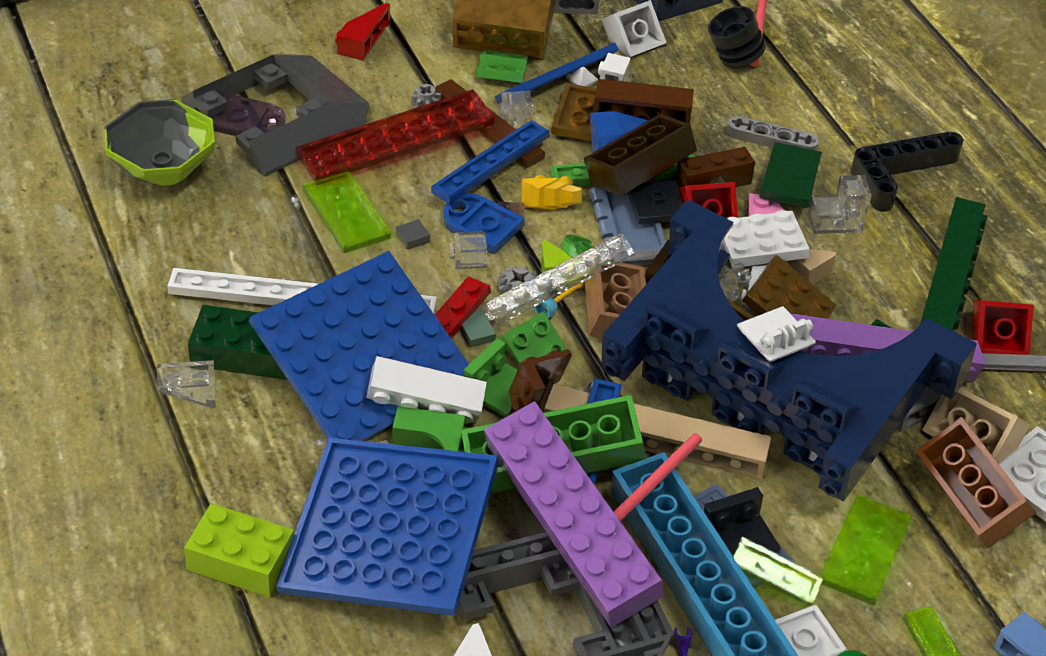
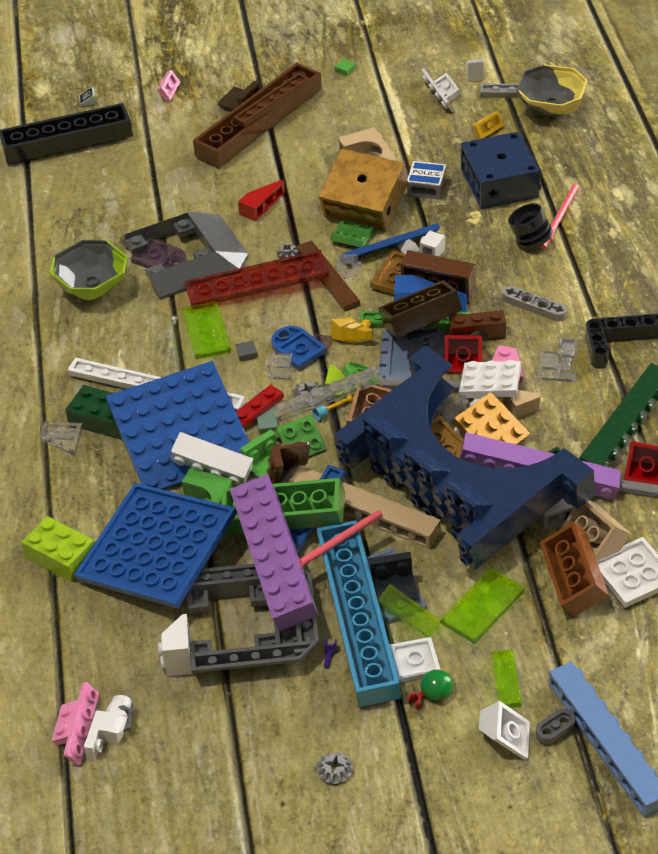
camera: 20 degrees right, 0 degrees up
blue tile [431,120,550,205] -> none
white slope [601,0,666,57] -> none
white hinge [737,306,816,363] -> none
dark green tile [759,142,822,208] -> none

